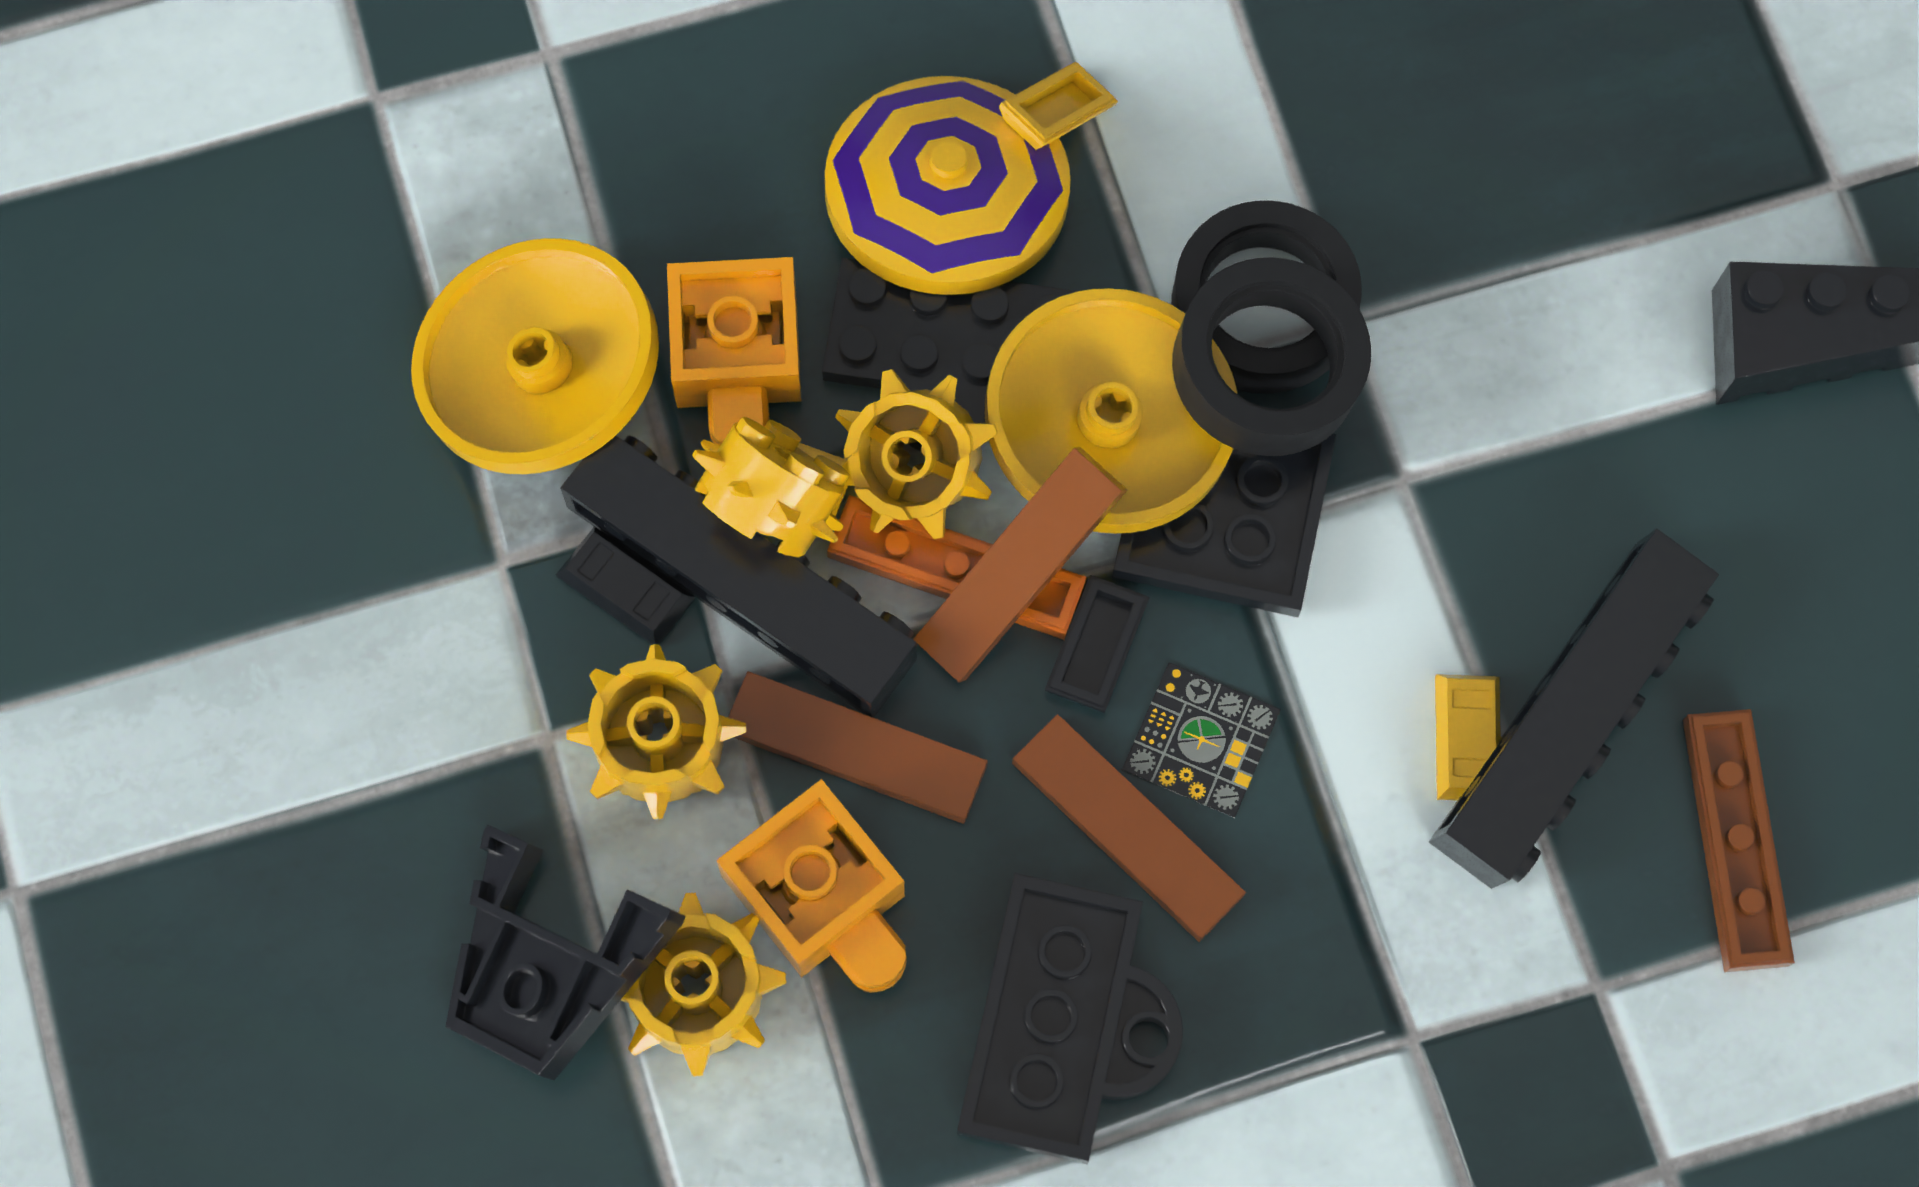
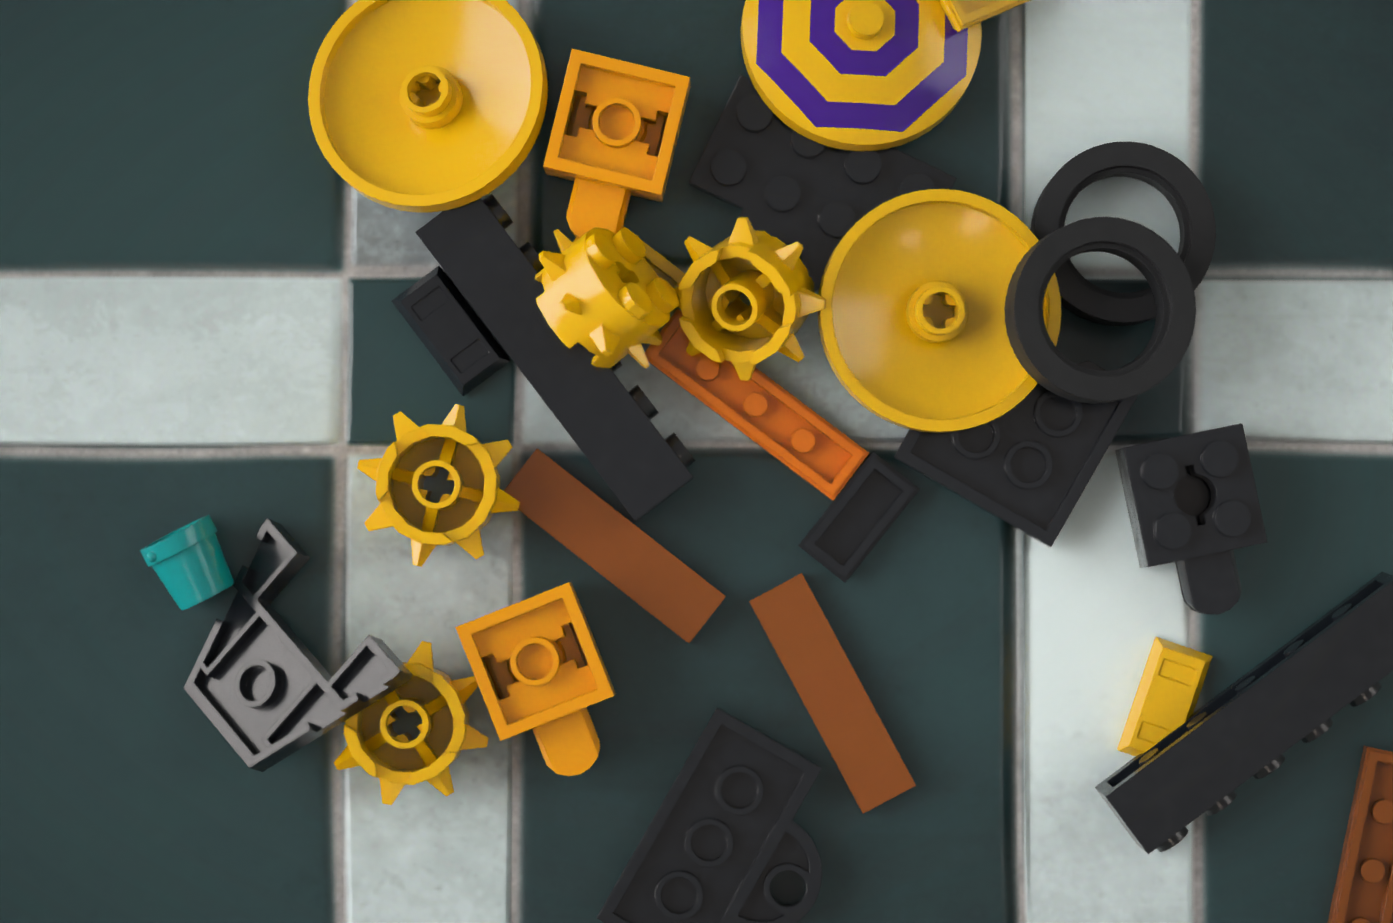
camera: 25 degrees right, 15 degrees up
dark orange tile [913,447,1127,682] -> none
sticker [1122,662,1281,818] -> none
none -> teal piece [139,515,235,611]
none -> black brick [1115,423,1267,614]

